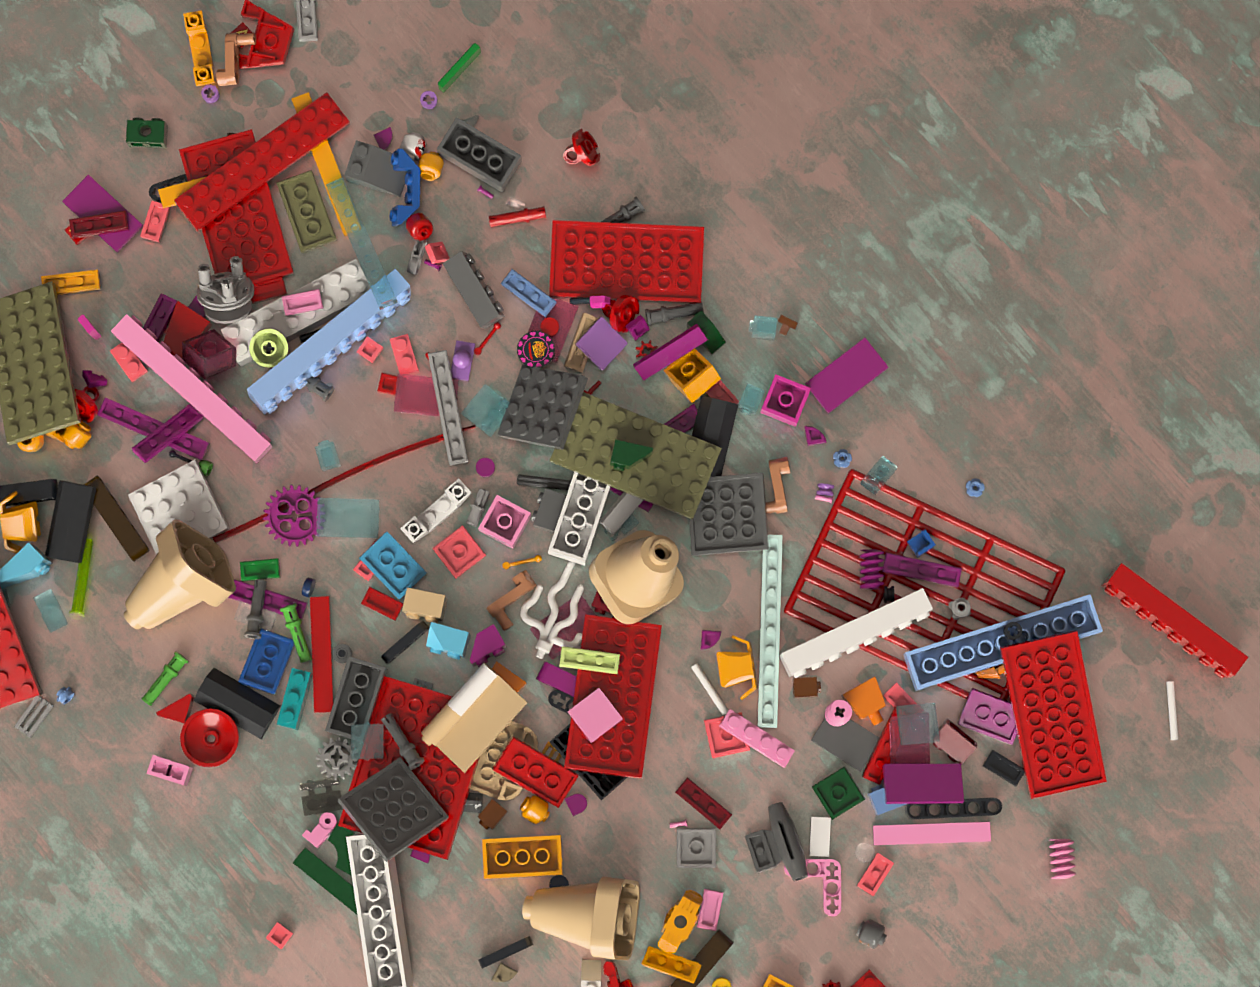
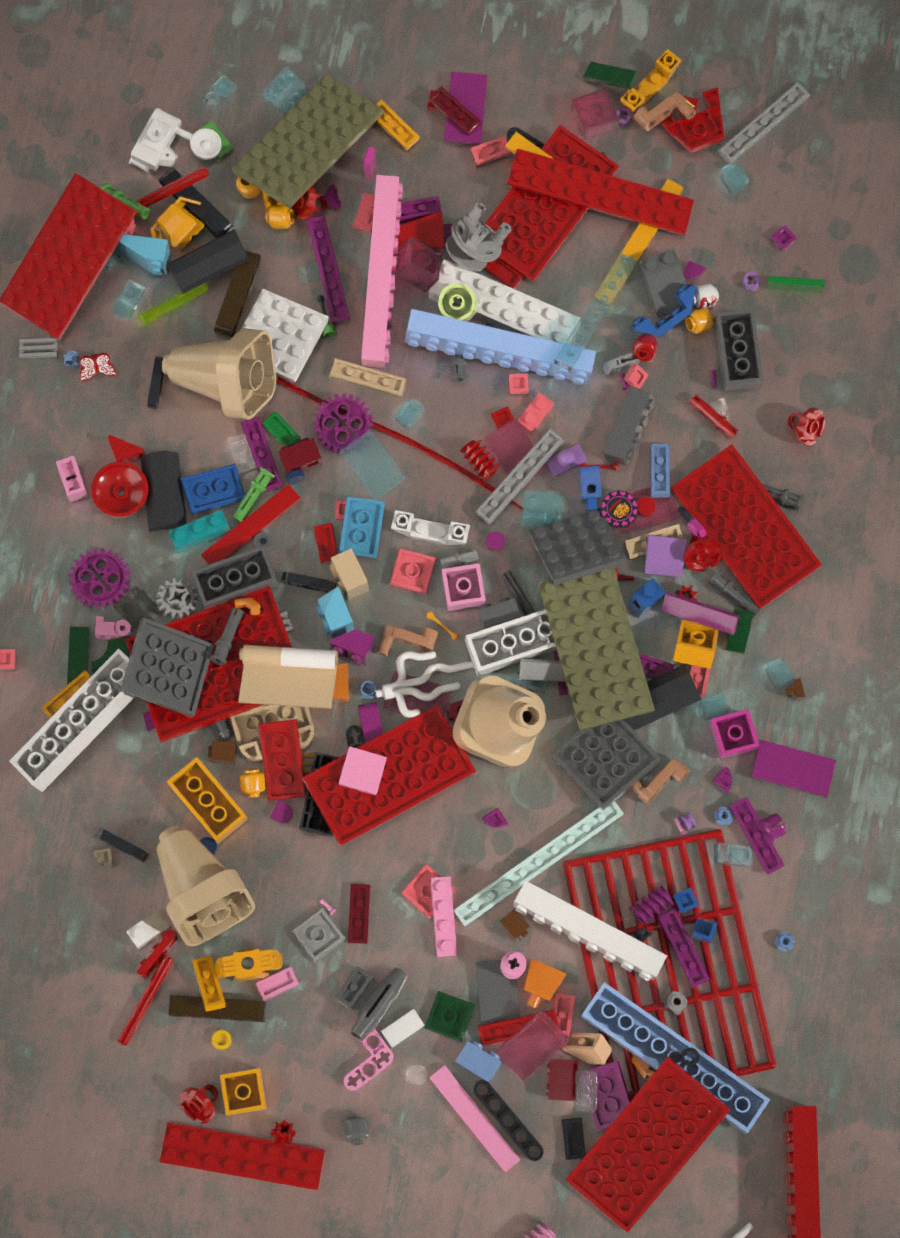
camera: 50 degrees right, 5 degrees down
dark green brick [126,117,168,148] -> none
magenta tile [132,404,203,463] -> none
bright green pin [141,651,189,706] -> none
dark grey pin [244,579,267,639] -> none
olive tile [276,170,337,253] -> none
bright pink tile [282,289,323,316] -> none
clear light blue piece [351,722,383,761] -> none
yellowish green tile [559,646,620,674] -> none
dark green slope [610,439,653,471] -> none
magenta tile [626,315,650,341] -> none
white bar [691,663,728,716] -> none
light orange piece [716,635,758,700] -> none
coral plate [856,853,894,896] -> none
magenta tile [883,764,964,804] -> none
clear light blue tile [896,703,940,746] -> none
none -> light orange tile [41,670,91,718]
none -> magenta gear [68,548,131,610]
none -> animal [79,352,116,382]
none -> black beam [147,356,164,409]
none -> orange arm [235,598,261,615]
none -> dark red brick [278,438,322,475]
none -> tan tile [329,358,407,398]
none -> medium blue plate [359,680,378,699]
none -> red piece [460,440,500,481]
none -> light nougat slope [562,1033,612,1065]
none -> clear pink brick [571,88,619,141]
none -> clear plate [575,1070,597,1112]
none -> blue torso [578,466,602,511]
none -> dark green tile [583,62,639,90]
none -> blue torso [627,578,666,619]
none -> blue plate [672,887,699,914]
none -> clear light blue brick [720,162,749,195]
none -> magenta plate [730,797,787,875]
none -> magenta tile [770,225,797,252]

